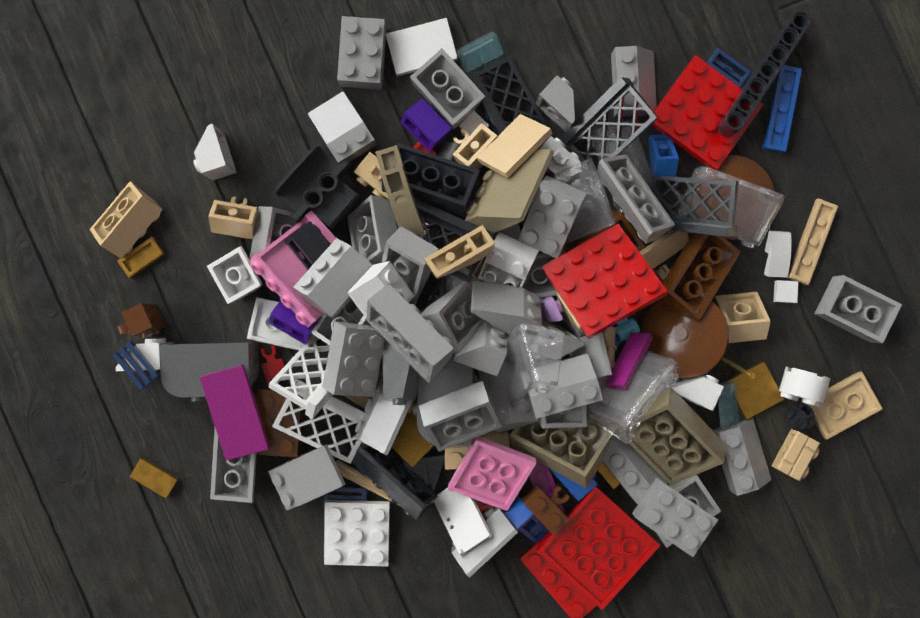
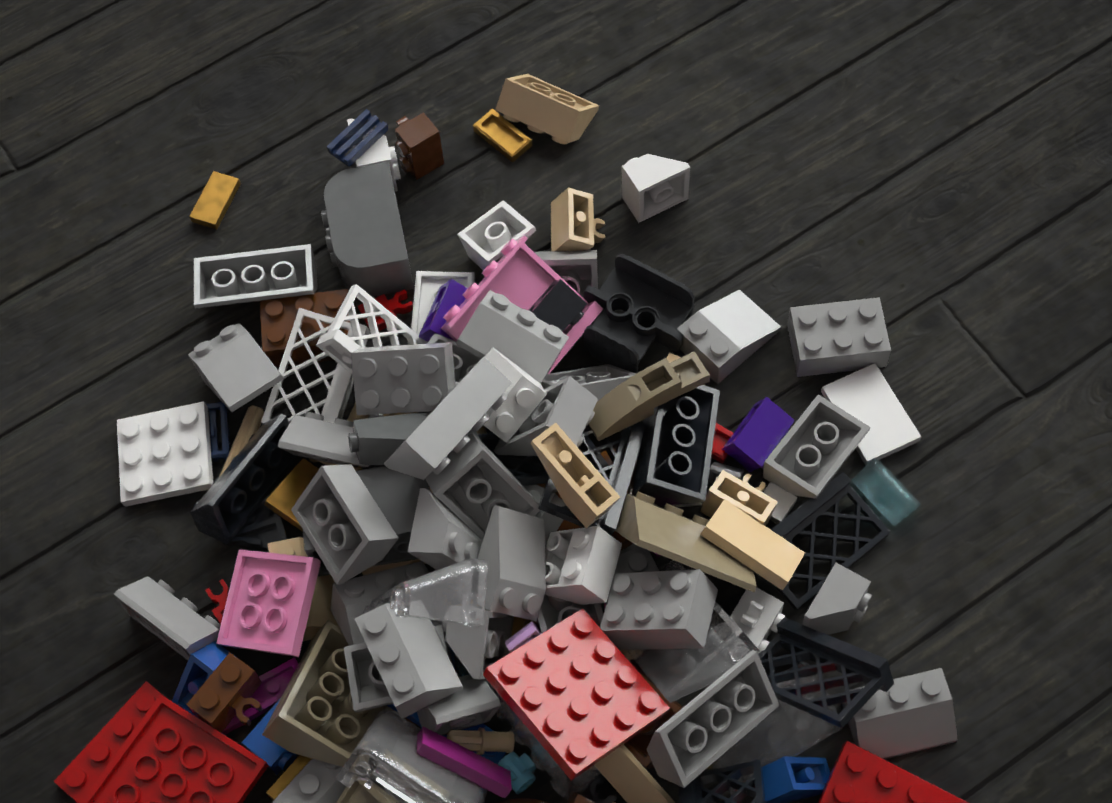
camera: 80 degrees right, 25 degrees down
magenta tile [199,364,270,460] -> none
white door [434,488,493,556] -> none

